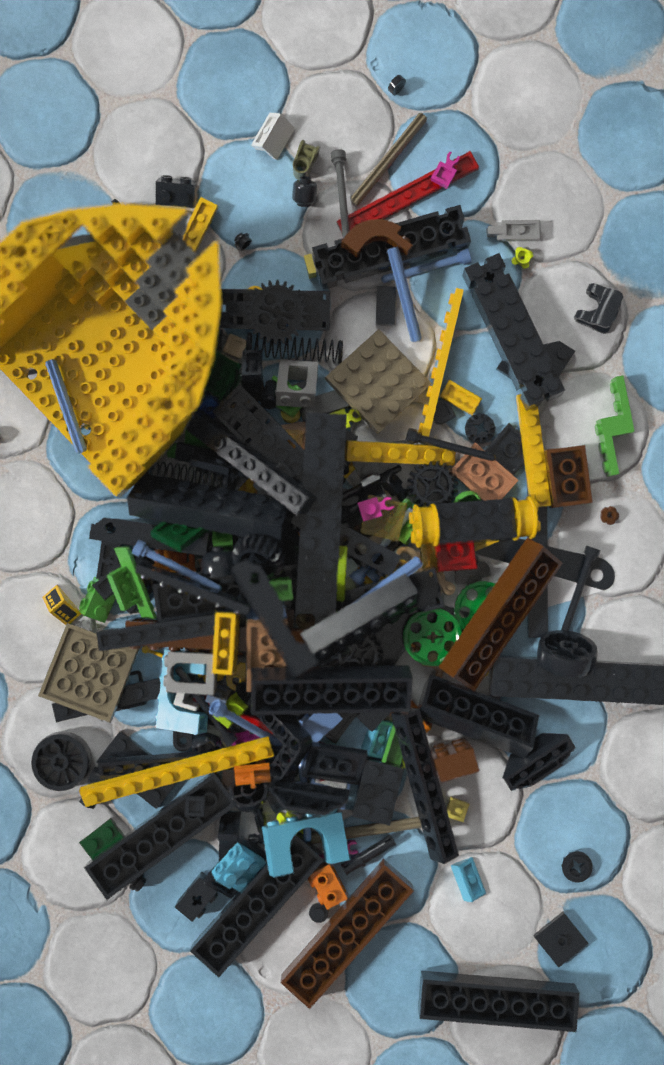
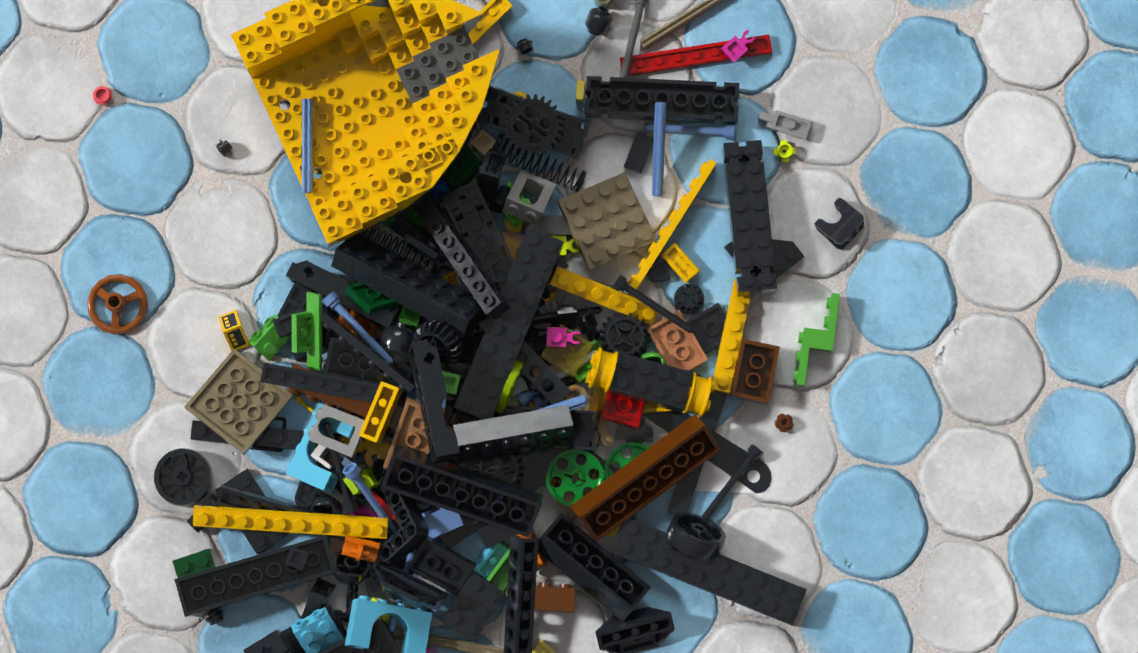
camera: 15 degrees right, 5 degrees down
reddish brown arch [341,219,412,258] -> none

